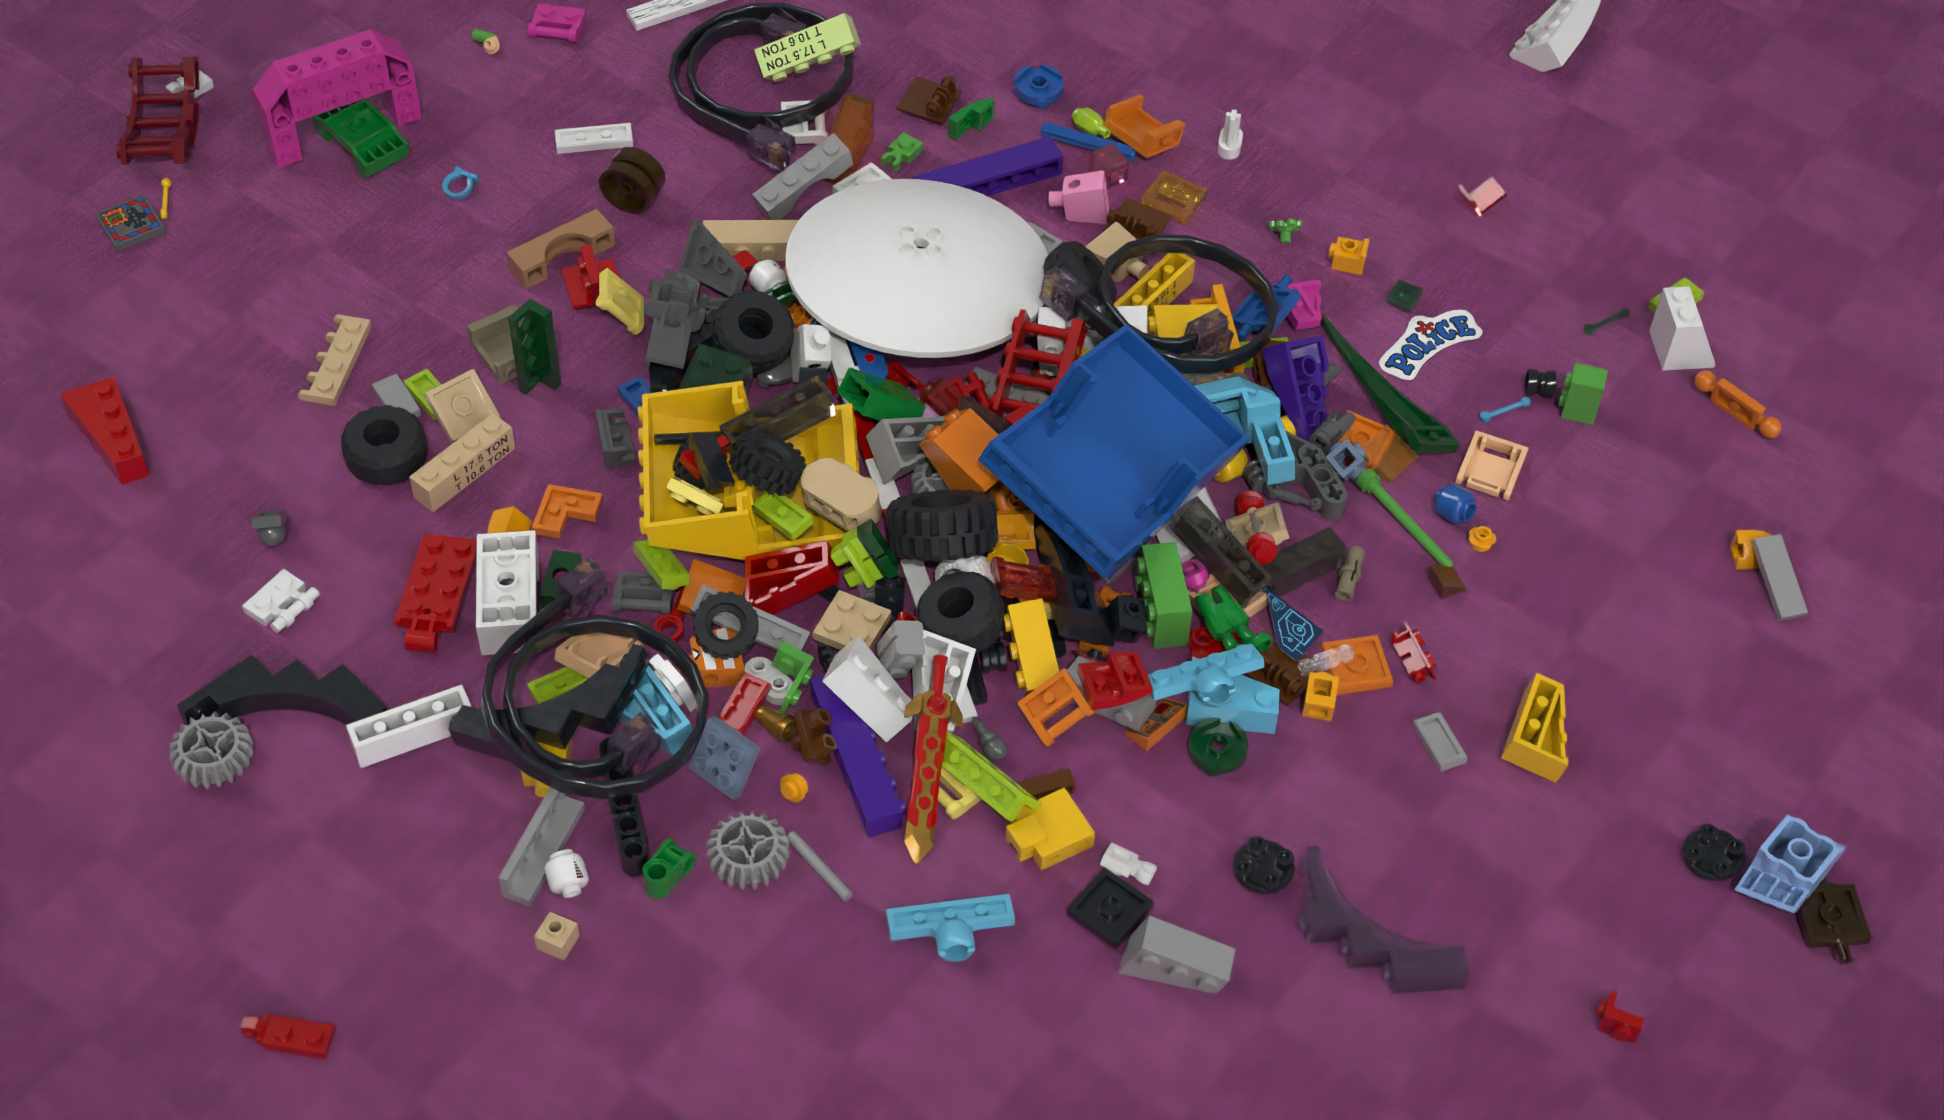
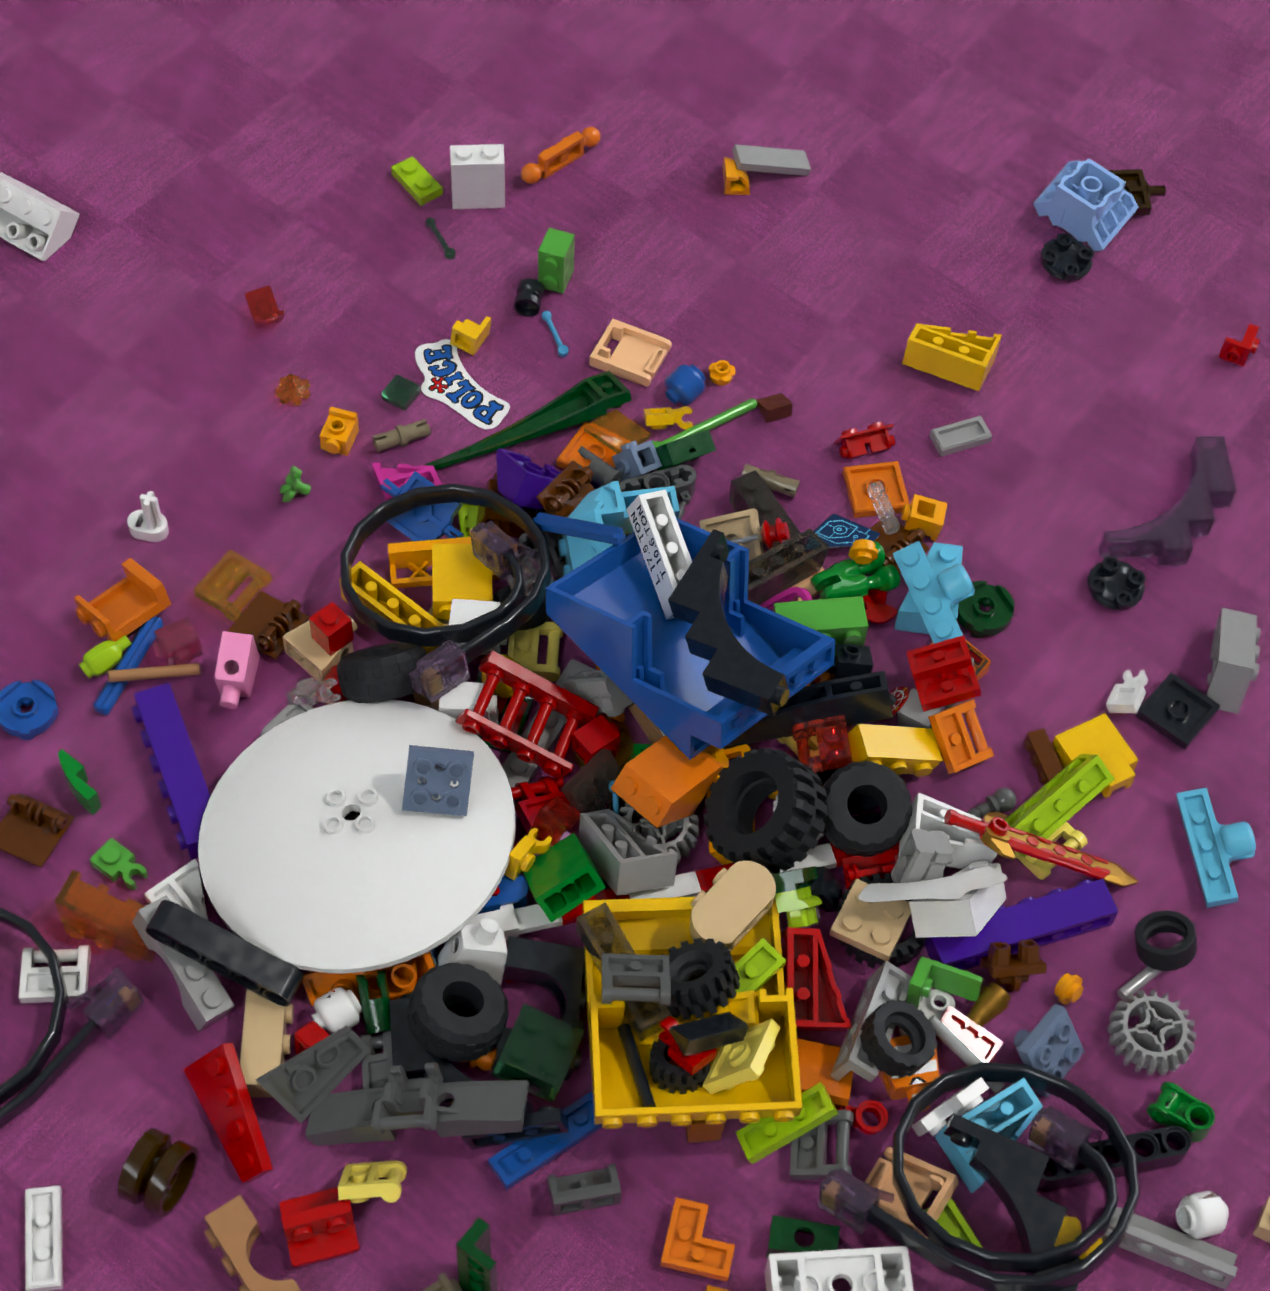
camera: 90 degrees left, 5 degrees up
none -> medium nougat bar [107,663,200,683]
none -> black beam [145,900,304,1007]
none -> red wing [183,1042,273,1183]
none -> clear orange plant [275,374,311,406]
none -> clear plate [286,678,342,706]
none -> red brick [309,601,354,656]
none -> dark tan pin [372,418,431,453]
none -> sand blue plate [402,745,474,816]
none -> yellow panel [450,316,492,356]
none -> yellow plate [504,828,552,880]
none -> blue axle [533,513,626,545]
none -> reddish brown hinge [536,460,595,517]
none -> dark grey plate [601,953,671,1006]
none -> white brick [626,490,692,620]
none -> yellow plate [643,406,693,430]
none -> dark green piece [655,429,716,471]
none -> black arch [668,529,790,716]
none -> light orange plate [849,539,878,564]
none -> white sticker [858,867,1008,902]
none -> light grey bar [928,1015,1004,1093]
none -> black tyre [1134,910,1197,971]

